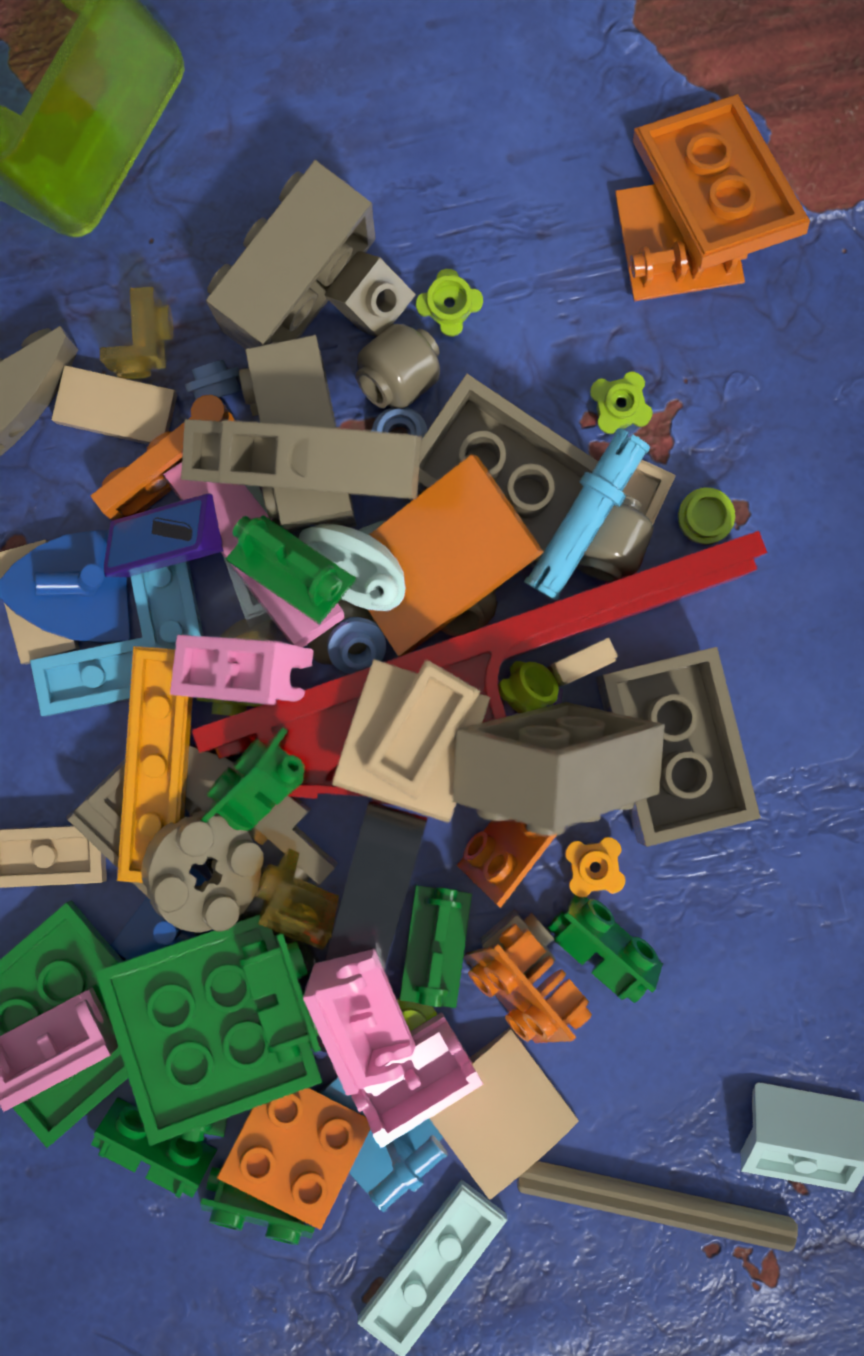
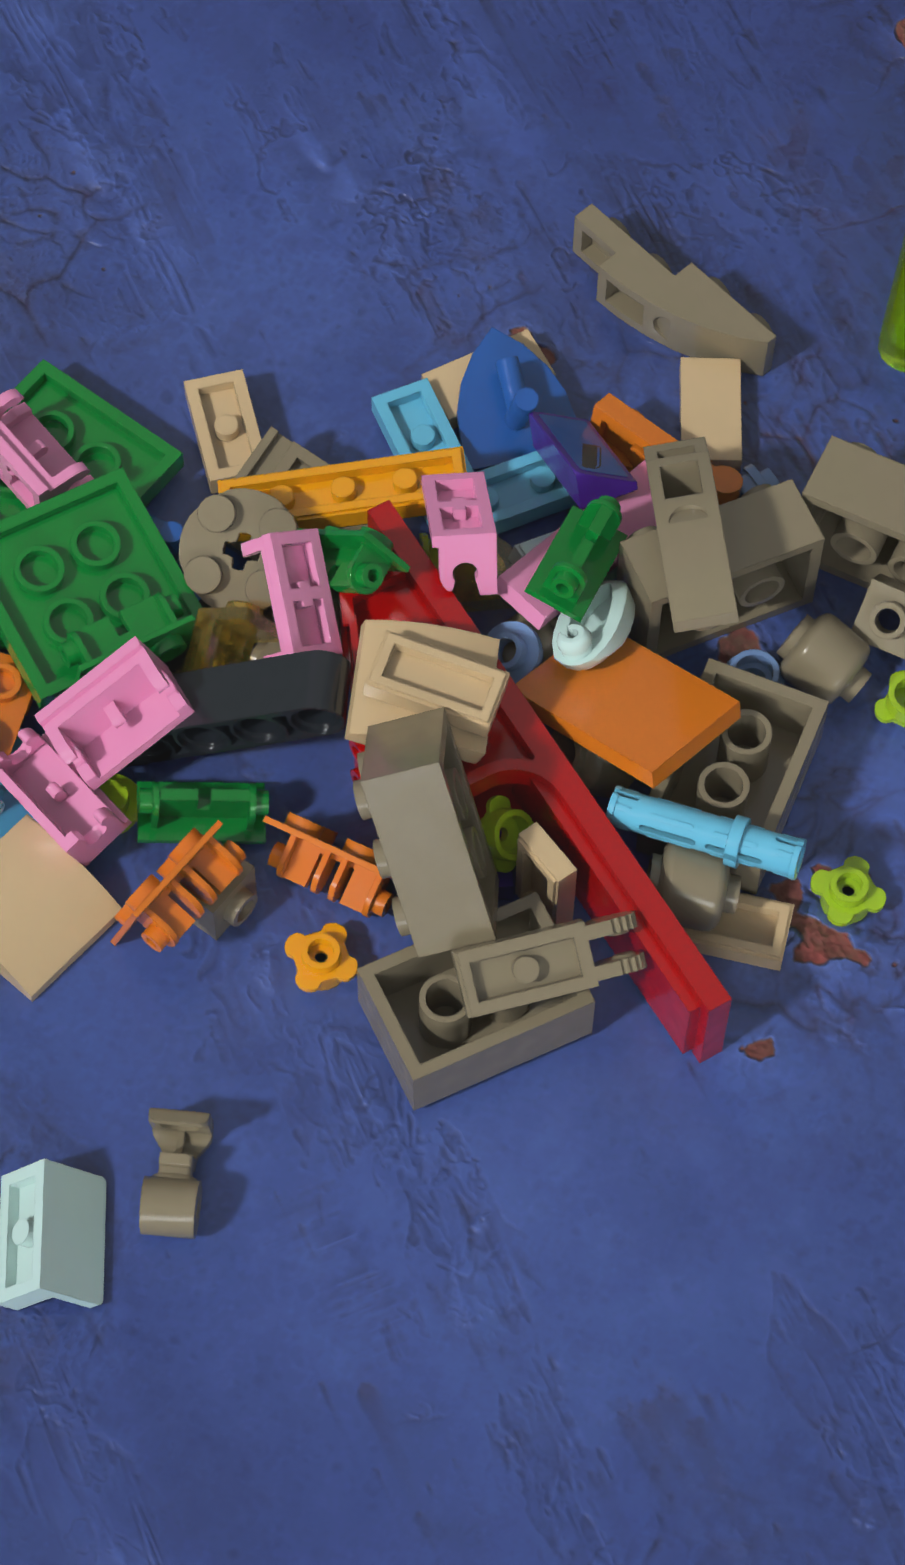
camera: 85 degrees right, 25 degrees down
clear yellow bracket [99,287,173,379] -> none
green hinge [547,894,663,1003] -> none
lime plate [678,487,735,545] -> none
none -> dark tan leg [139,1108,214,1239]
none -> bright pink hinge [240,528,343,658]
none -> dark tan hinge [451,911,647,1018]

